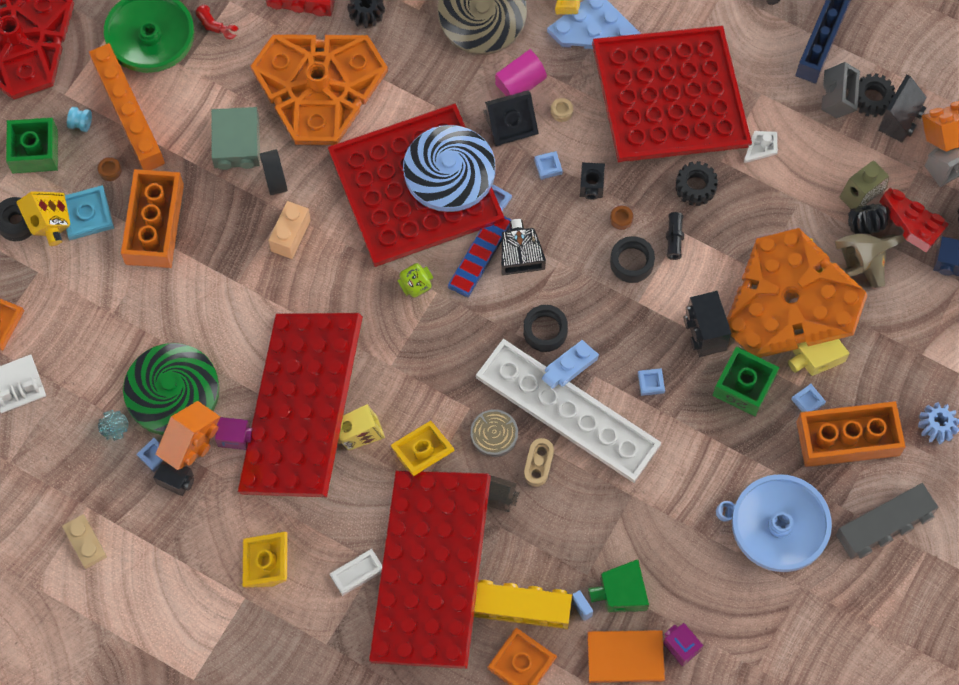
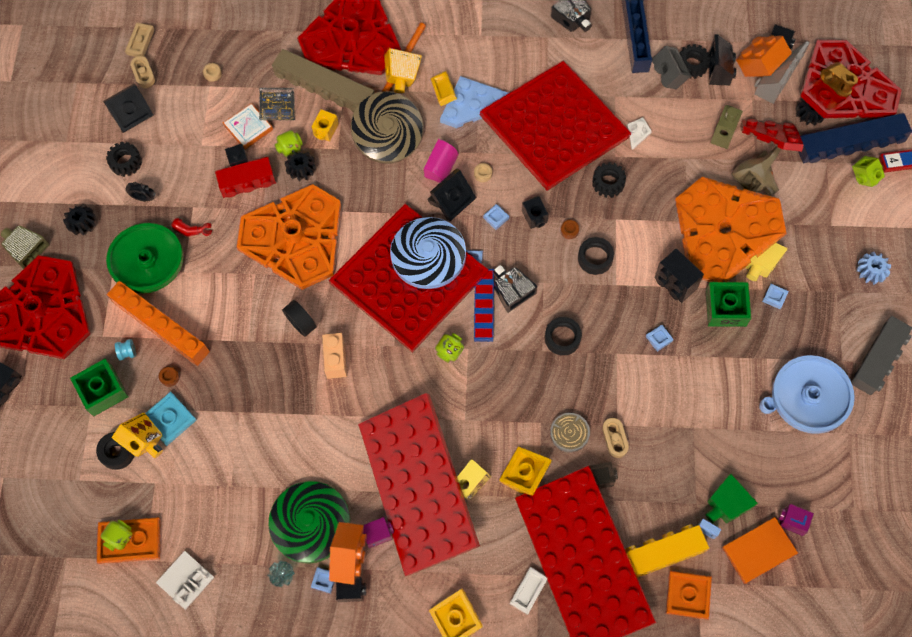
camera: 25 degrees left, 0 degrees up
orange brick [121,169,184,268] -> none
sand green brick [211,107,260,170] -> none
white plate [476,339,662,483] -> none
light blue hinge [542,340,599,389] -> none
black pin [666,212,684,260] -> none
orange brick [796,401,906,467] -> none
black gear [848,204,889,234] -> none

